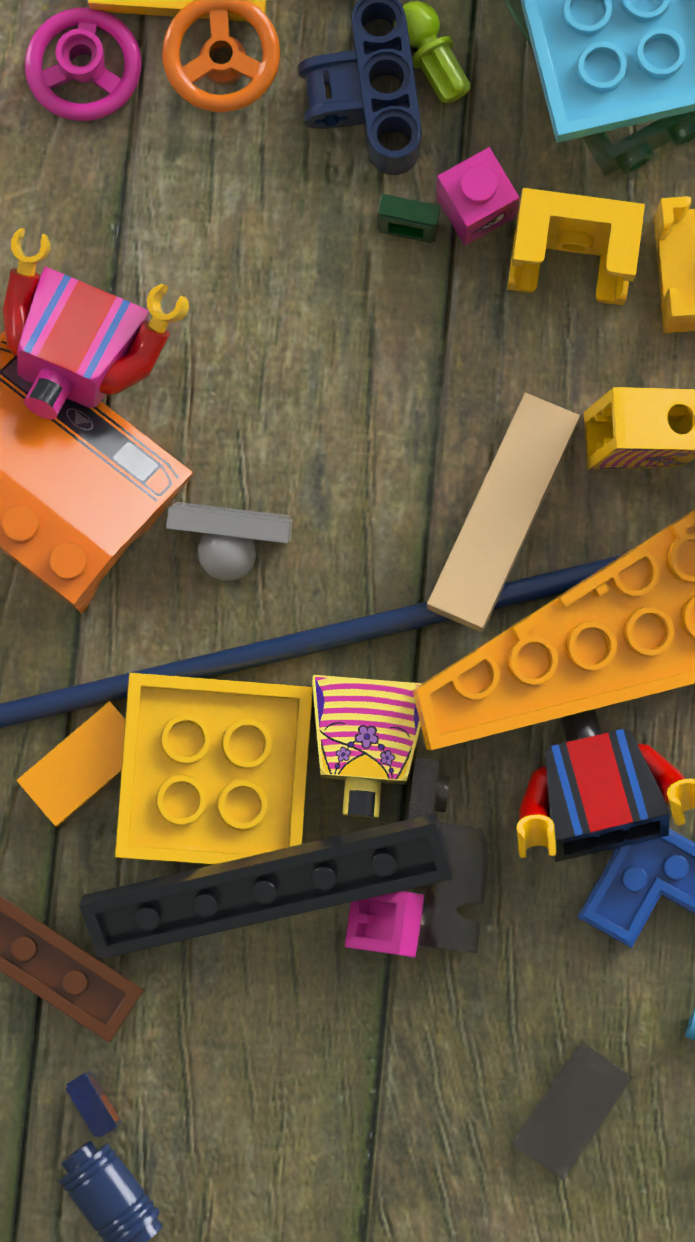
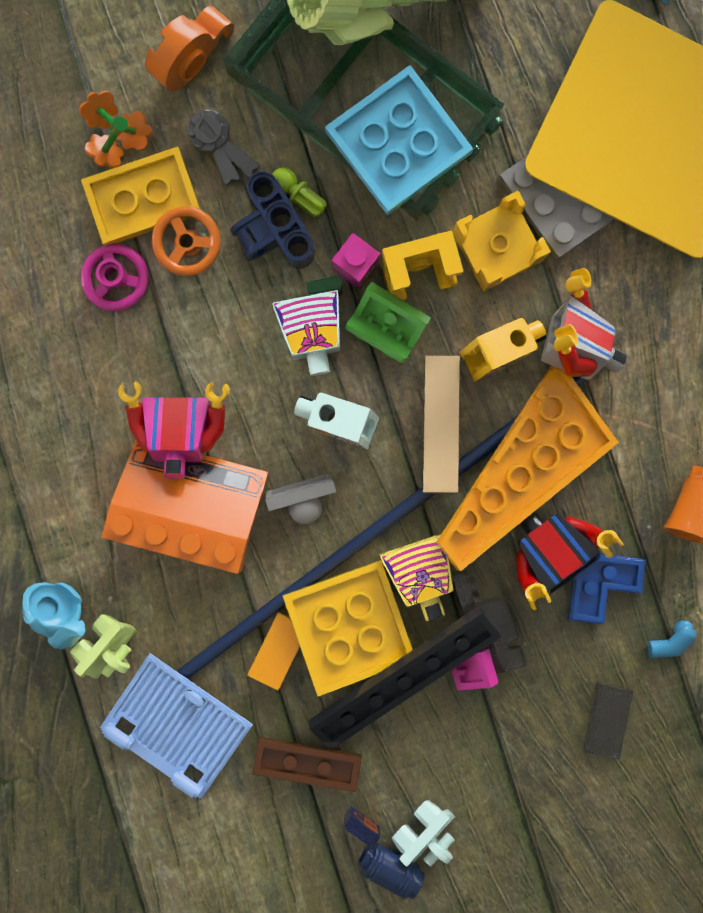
camera: 25 degrees left, 5 degrees up
none -> torso [273,290,340,376]
none -> light aqua torso [294,392,379,450]
none -> bright green bracket [345,282,431,363]
none -> light aqua hips [391,800,455,867]

